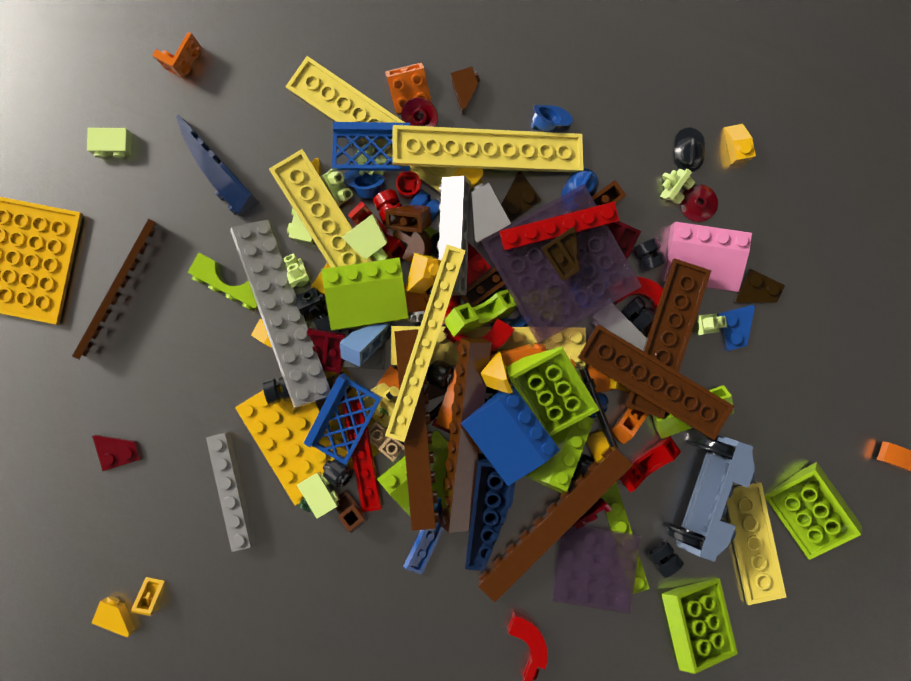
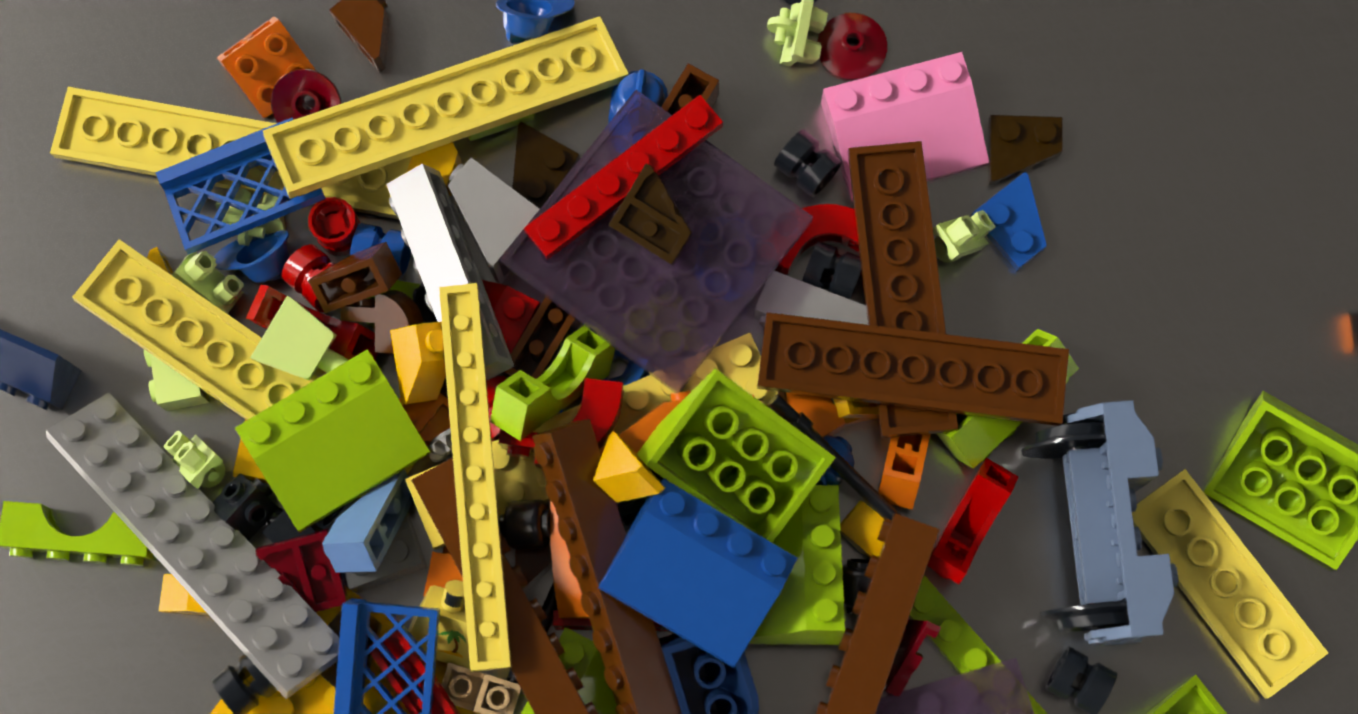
camera: 20 degrees left, 10 degrees down
dark red wing [607,221,641,266] -> none

